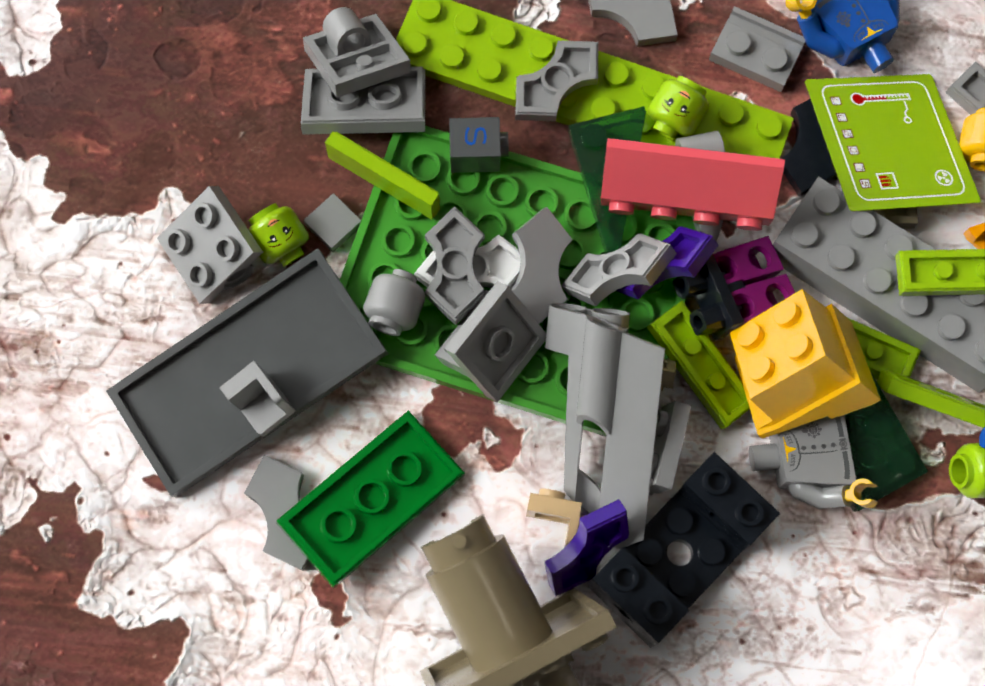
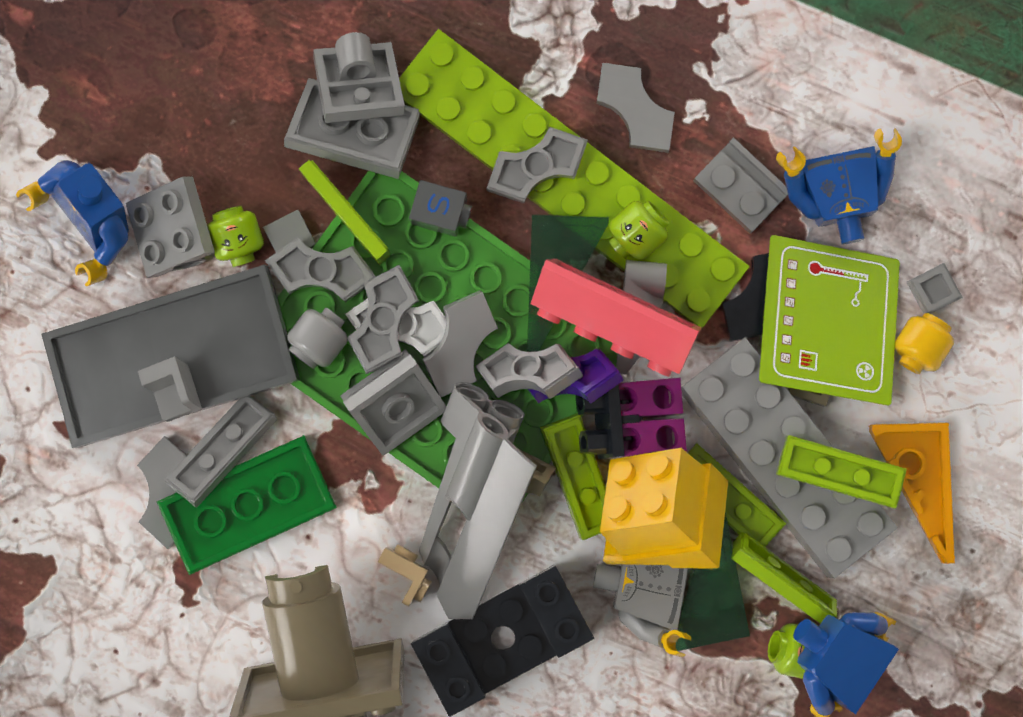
camera: 20 degrees right, 10 degrees up
dark purple tile [544,499,630,596] -> none
light grey plate [649,400,692,496] -> none
none -> blue torso [16,160,129,286]
none -> light grey tile [165,396,277,508]
none -> light grey tile [265,237,376,303]

